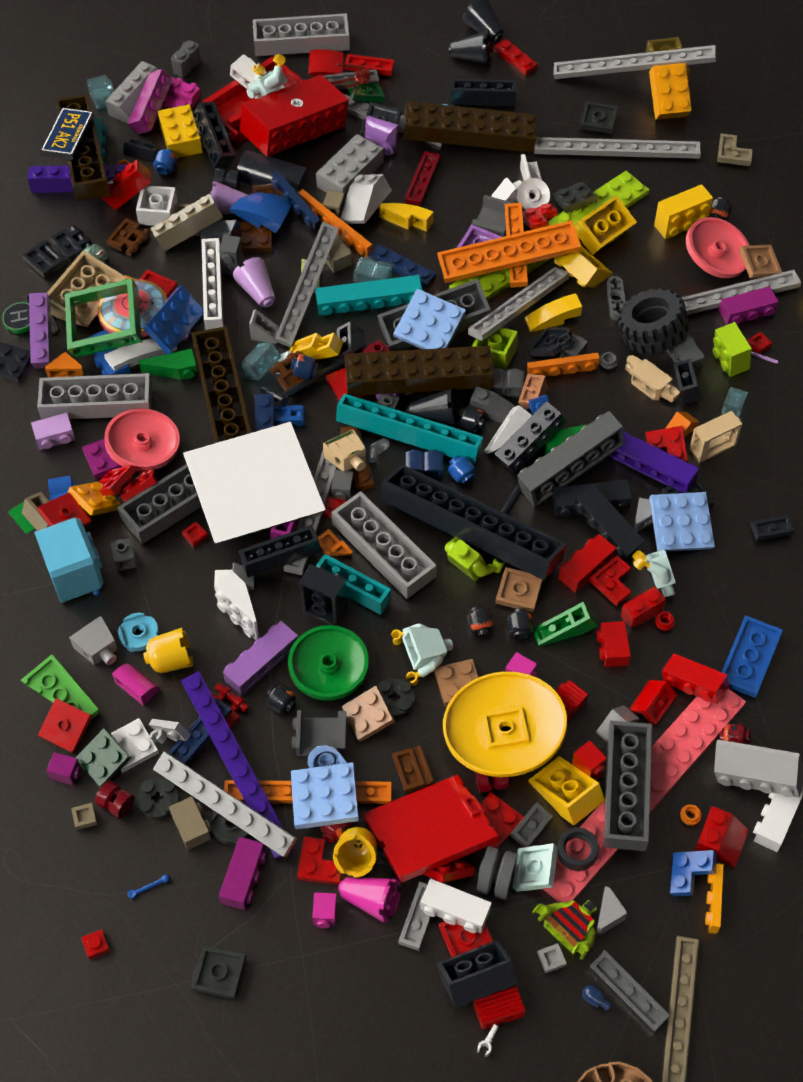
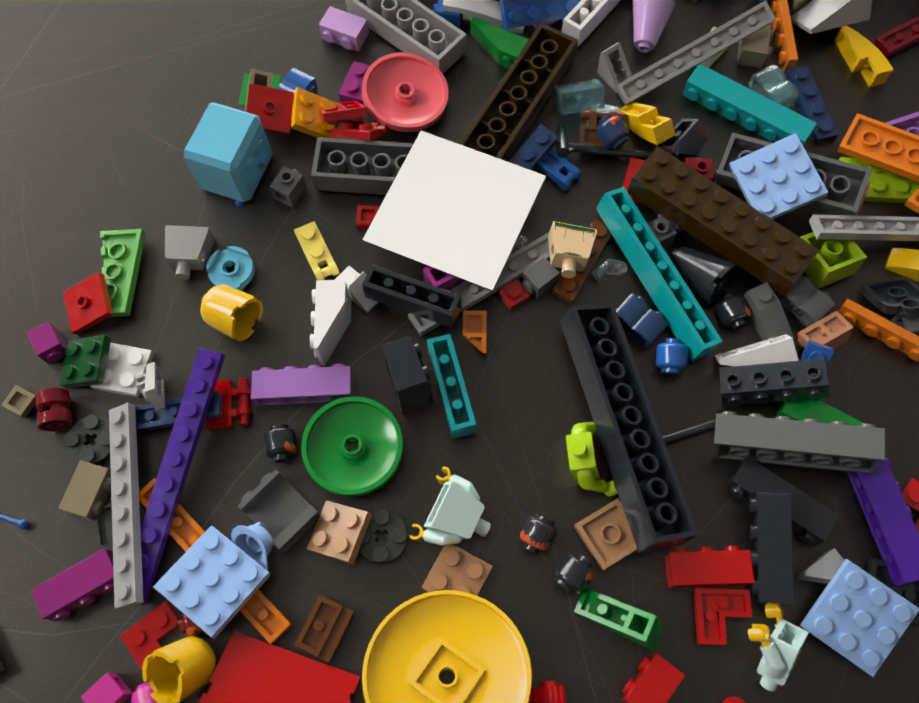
camera: 45 degrees right, 10 degrees up
dark pink brick [112,664,160,706] -> none
light grey brick [331,491,437,599] -> none
dark pink brick [505,652,538,677] -> none
red brick [621,587,665,629] -> none
none -> light yellow plate [294,221,340,280]

